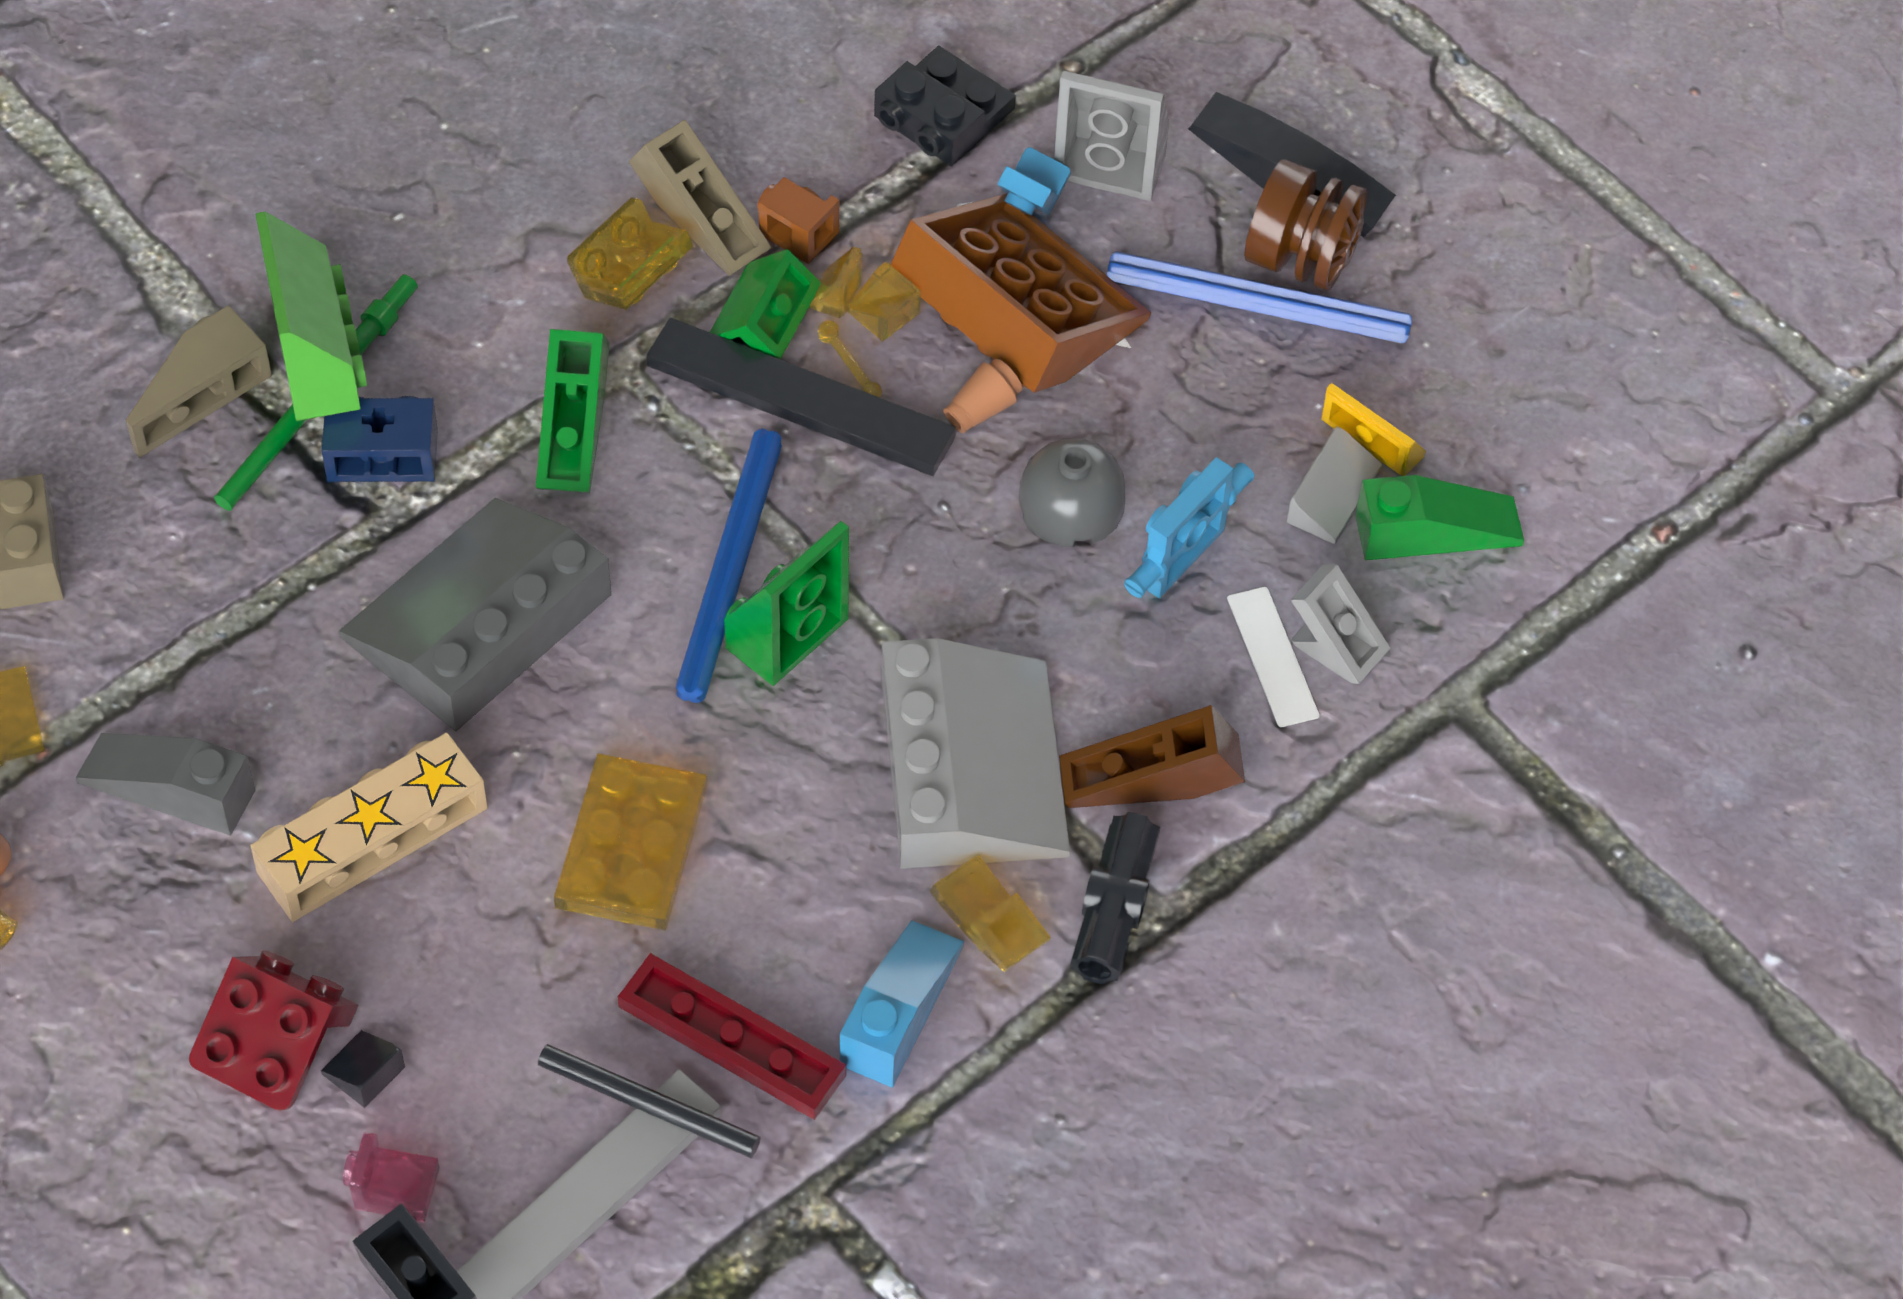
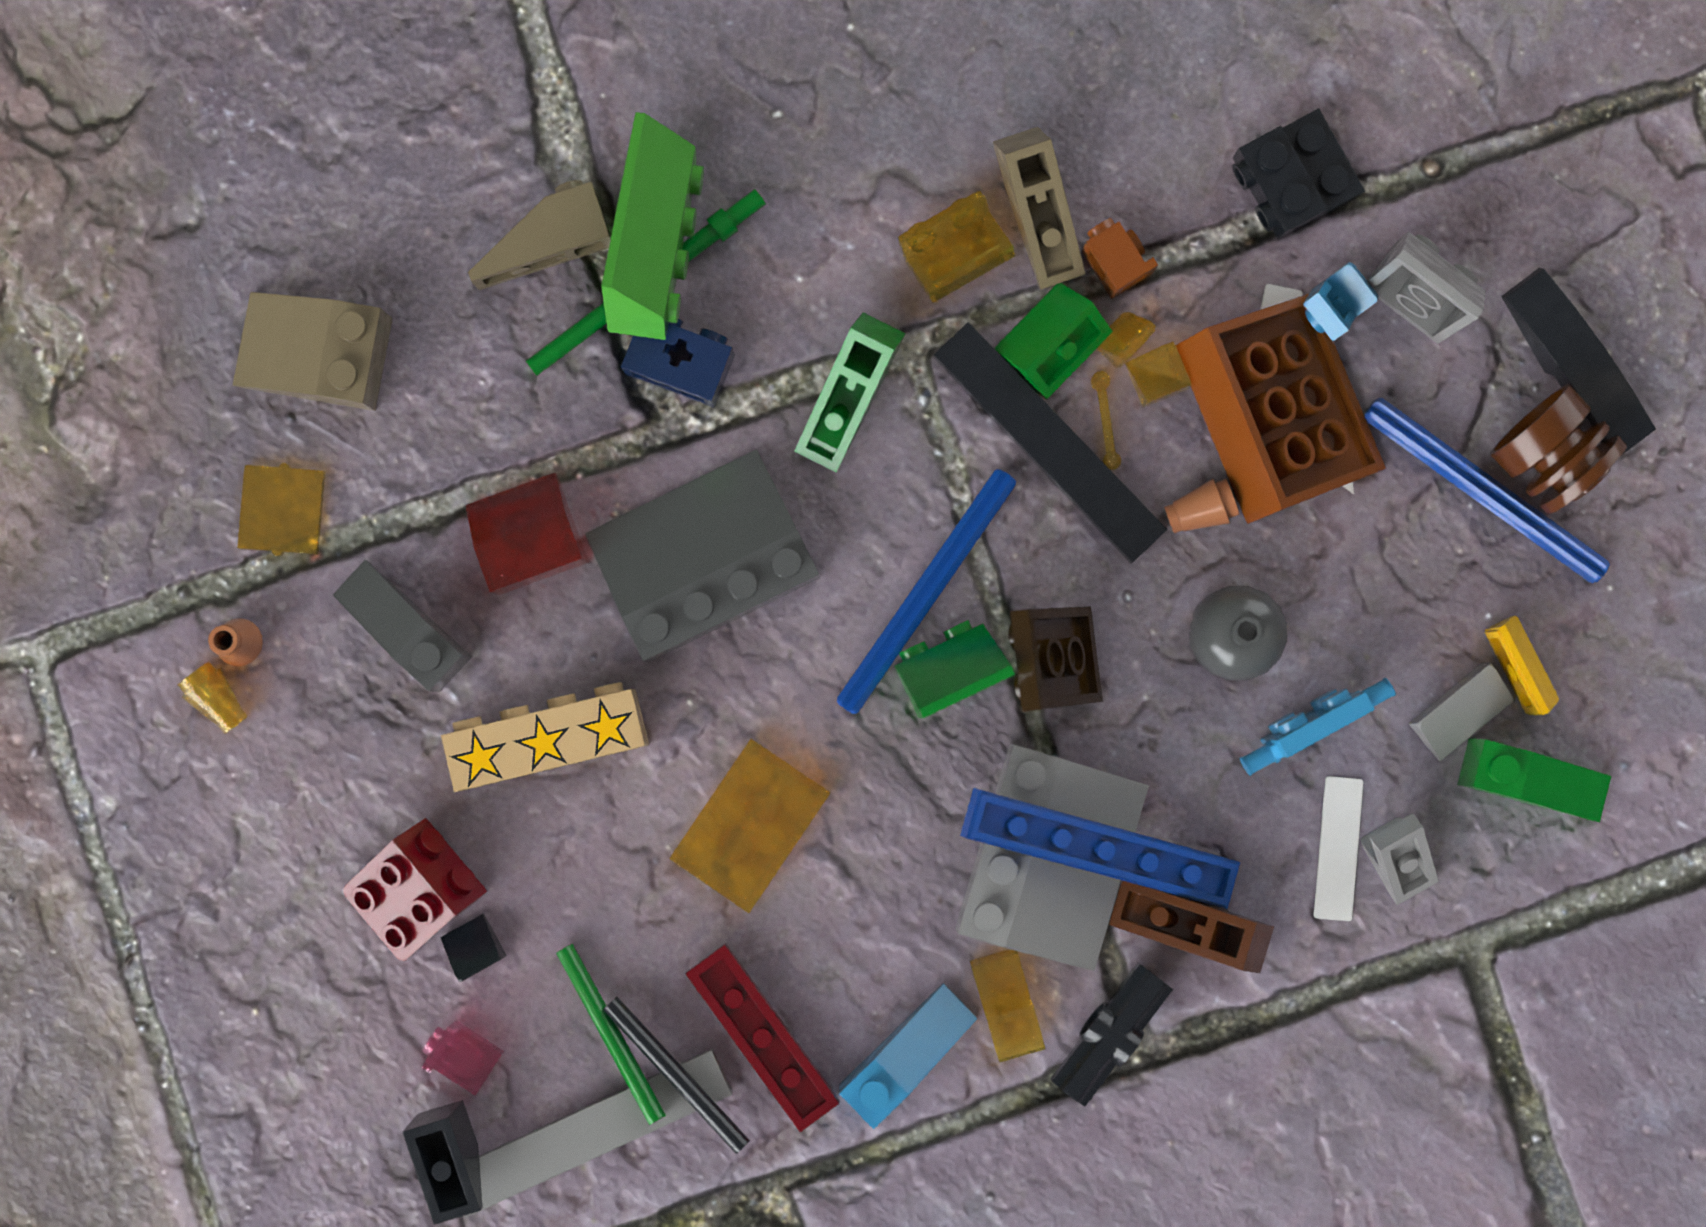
camera: 25 degrees right, 30 degrees up
none -> clear red slope [465,472,589,595]
none -> green bar [556,944,666,1125]
none -> blue tile [960,788,1241,909]
none -> dark brown plate [1008,606,1103,712]

